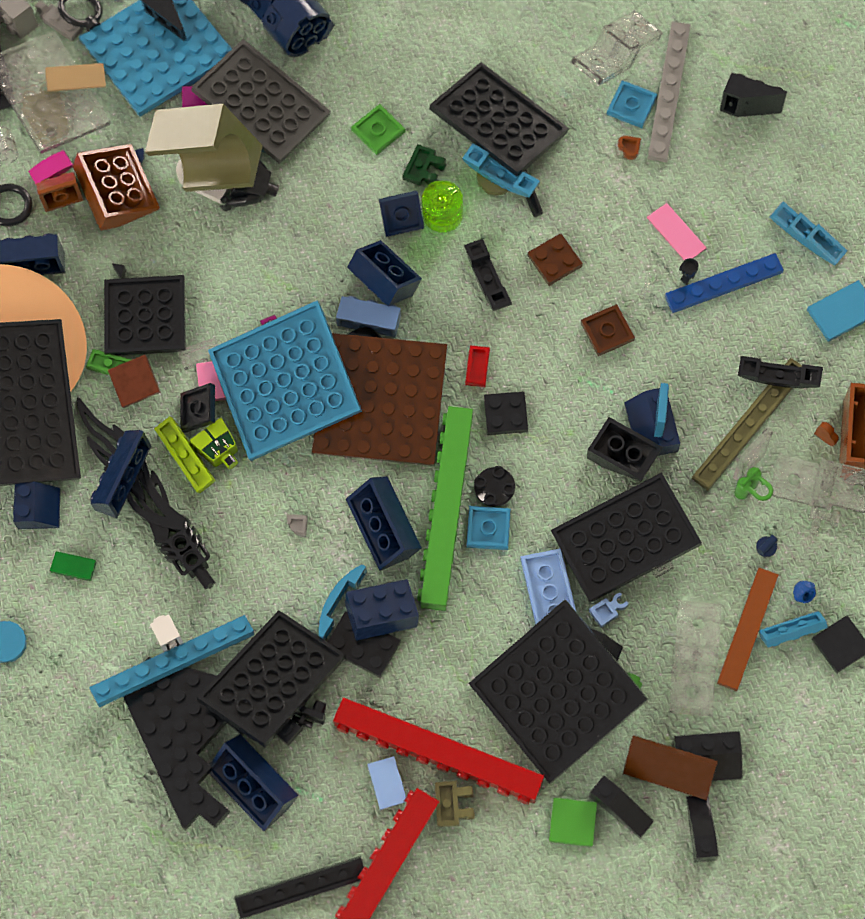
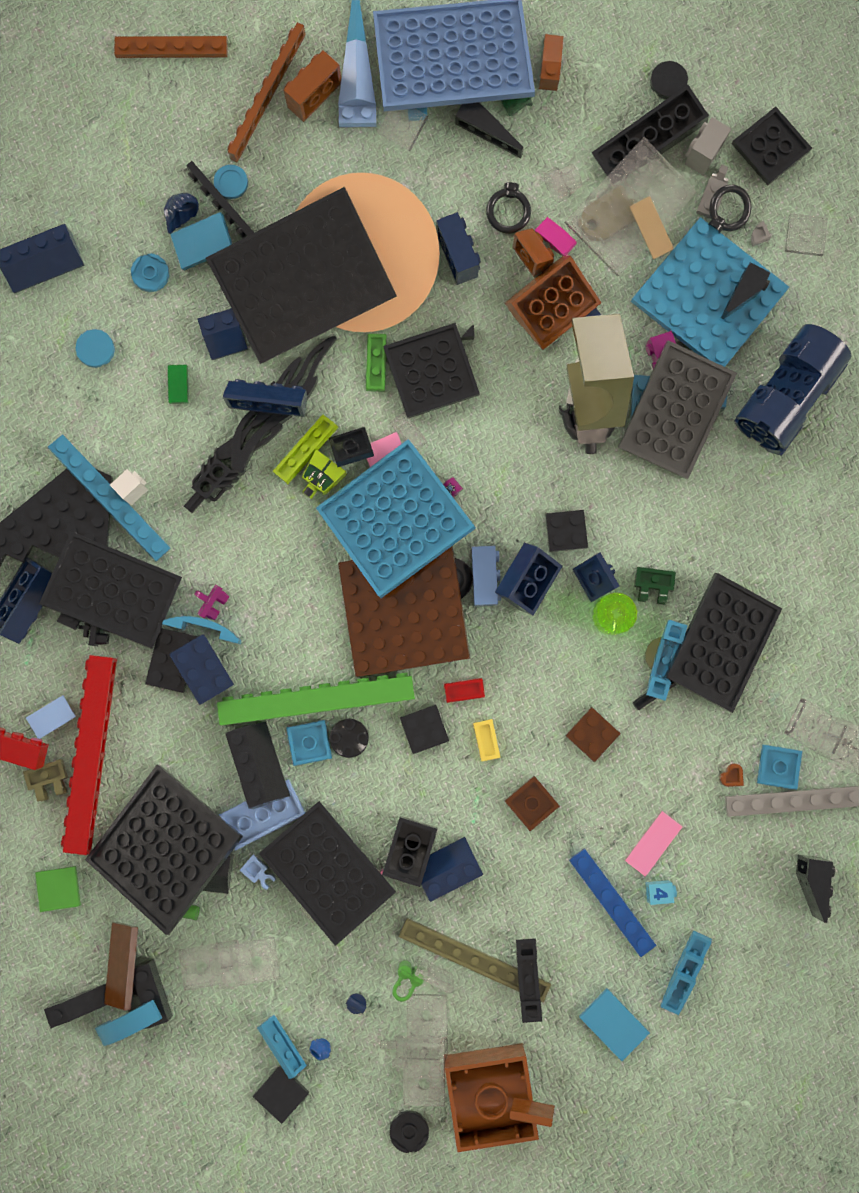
camera: 70 degrees right, 15 degrees up
copper tile [108,354,161,408] -> none
light grey tile [287,514,308,538] -> none
dark blue slope [346,476,422,571] -> none
bright green tile [351,104,406,155] -> none
black slope [464,238,512,311] -> none
black slope [589,775,654,838] -> none
dark azure tile [654,383,669,437] -> none
black piece [679,258,699,285] -> none
dark orange tile [717,568,779,691] -> none
dark orange tile [814,422,839,446] -> none
none -> dark azure slope [95,1000,162,1046]
none -> magenta hips [194,584,229,620]
none -> black slope [225,722,290,809]
none -> light yellow tile [473,719,501,762]
none -> black plate [545,510,588,552]
none -> medium azure brick [645,880,677,905]

